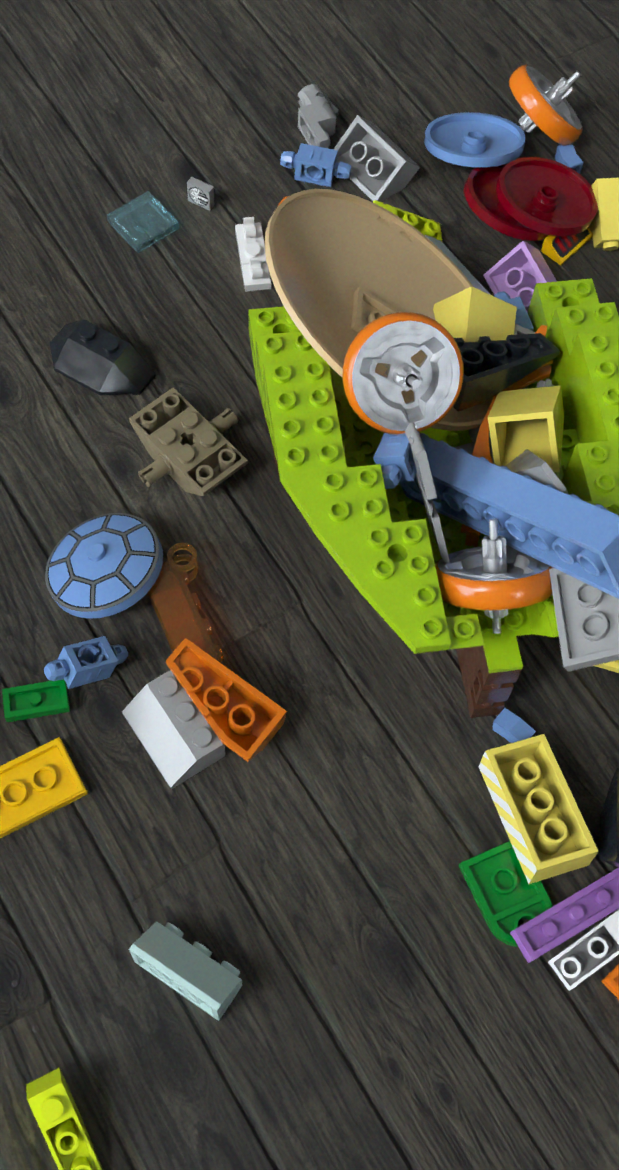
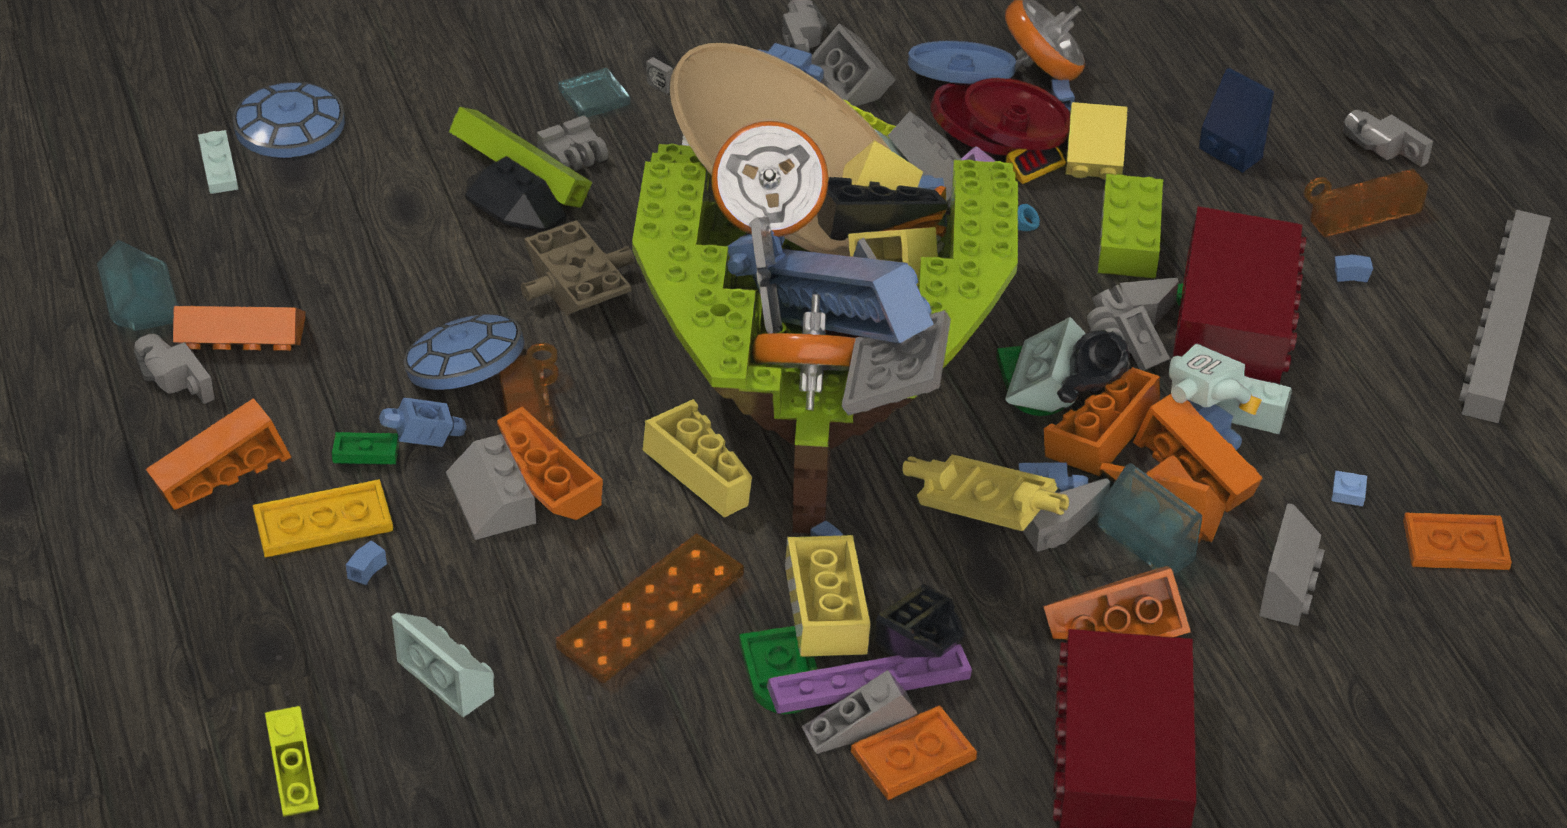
camera: 15 degrees right, 20 degrees down
none -> medium blue piece [346,540,387,585]
none -> lime brick [449,107,592,208]
none -> light grey legs [537,115,608,171]
none -> clear orange plate [556,533,744,683]
none -> light yellow wedge [643,399,752,518]
none -> light grey wedge [887,111,962,213]

